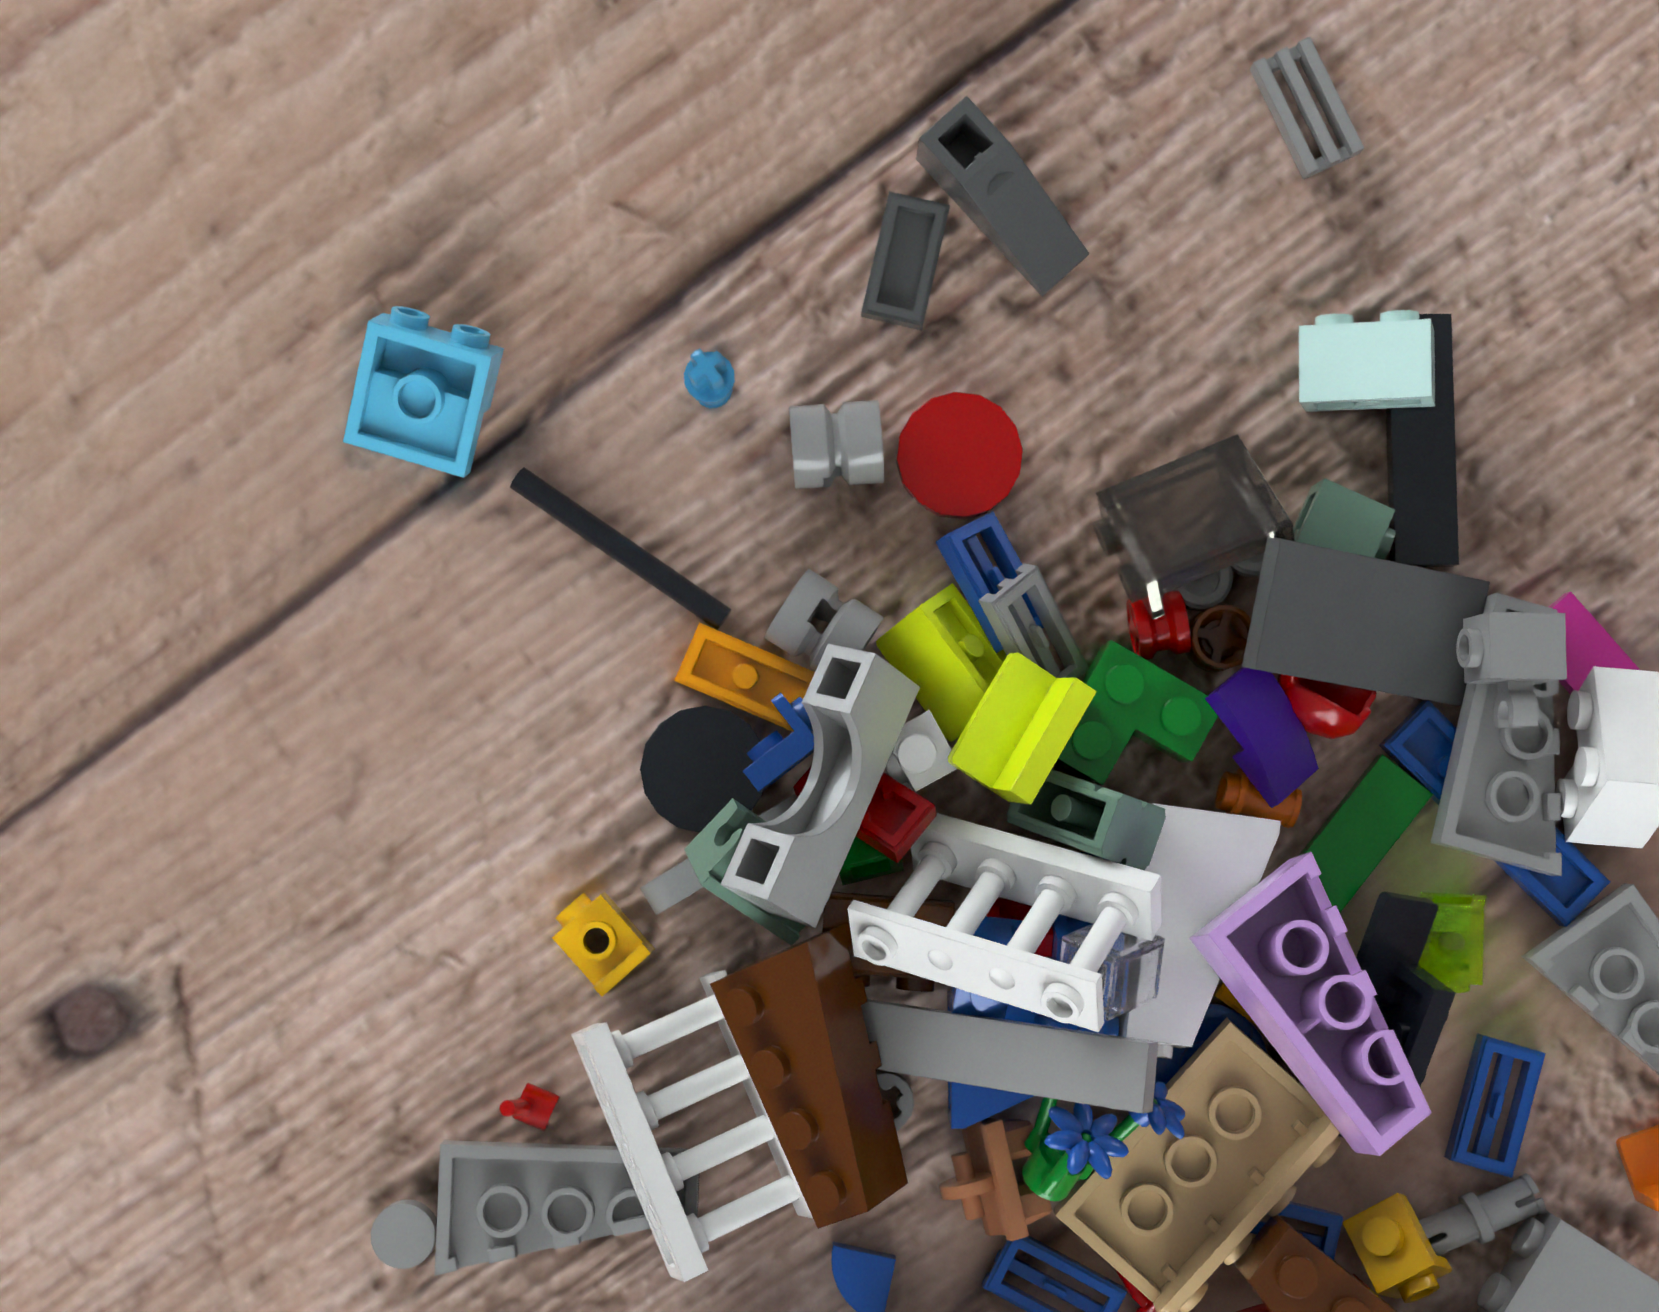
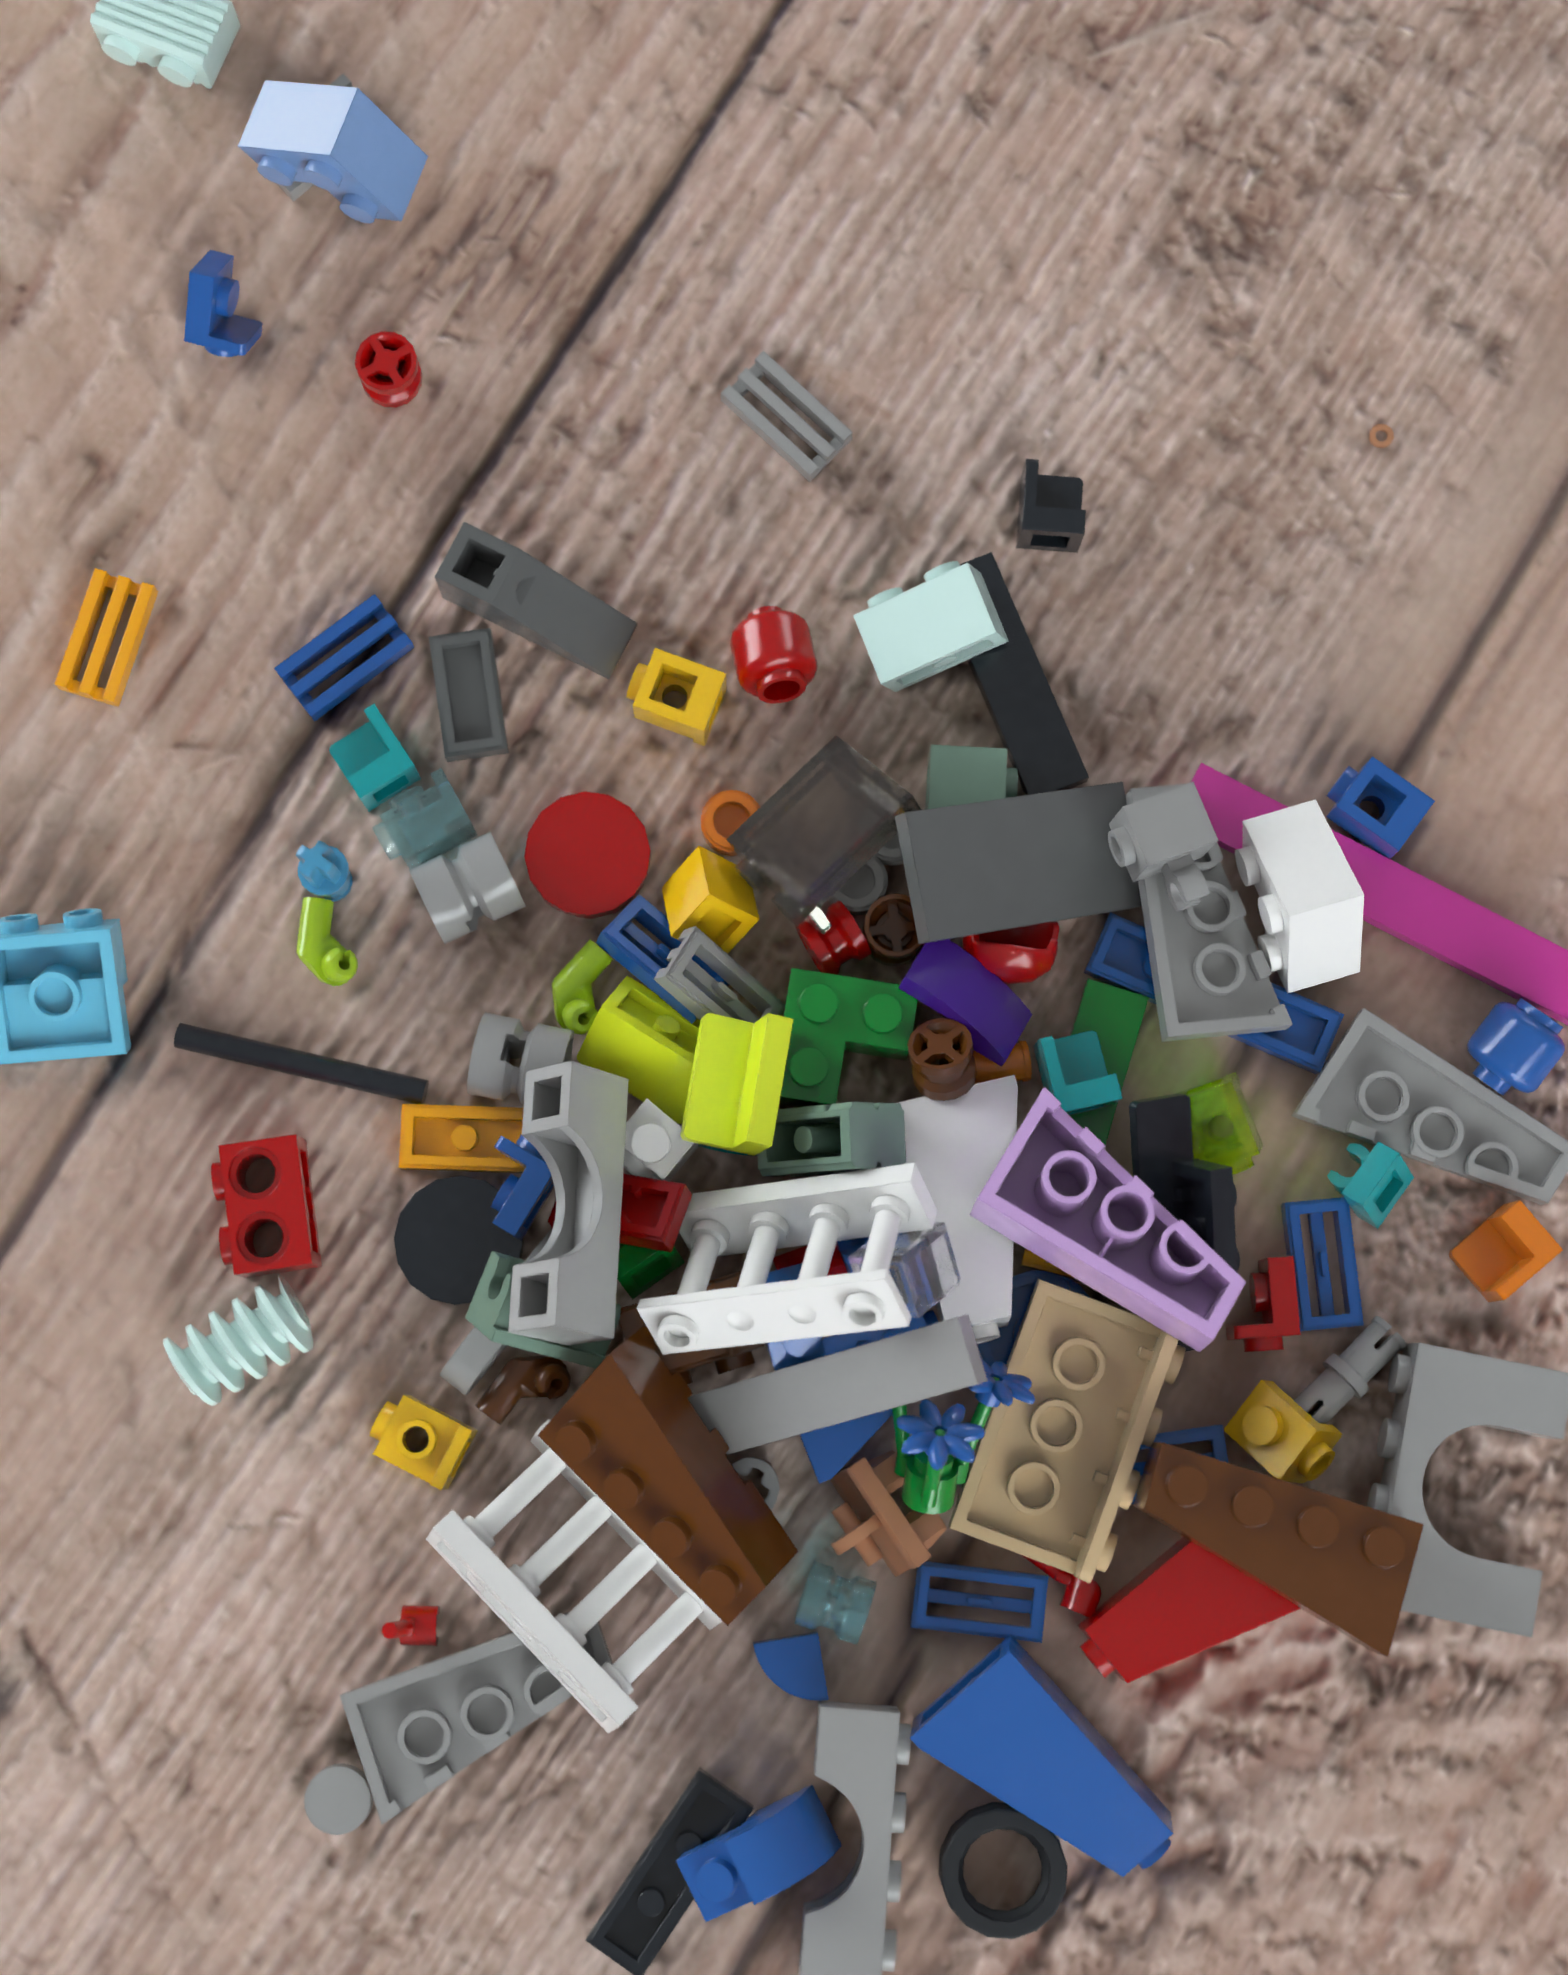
camera: 25 degrees left, 5 degrees down
none -> light orange tile [54,568,159,707]
none -> light aqua piece [163,1274,314,1406]
none -> red brick [211,1134,322,1278]
none -> blue tile [274,594,415,722]
none -> lime arm [296,897,358,986]
none -> teal panel [329,704,422,812]
none -> clear light blue brick [372,768,478,869]
none -> reddish brown arm [475,1355,571,1425]
none -> lime arm [551,939,613,1035]
none -> yellow brick [626,648,727,746]
none -> yellow panel [662,846,760,954]
none -> orange tile [701,790,764,856]
none -> red head [730,606,818,704]
none -> clear light blue wheel [794,1560,877,1645]
none -> reddish brown wheel [908,1018,977,1101]
none -> black panel [1016,459,1086,553]
none -> teal panel [1033,1031,1123,1116]
none -> red bracket [1226,1256,1301,1352]
none -> teal tile [1327,1141,1414,1229]

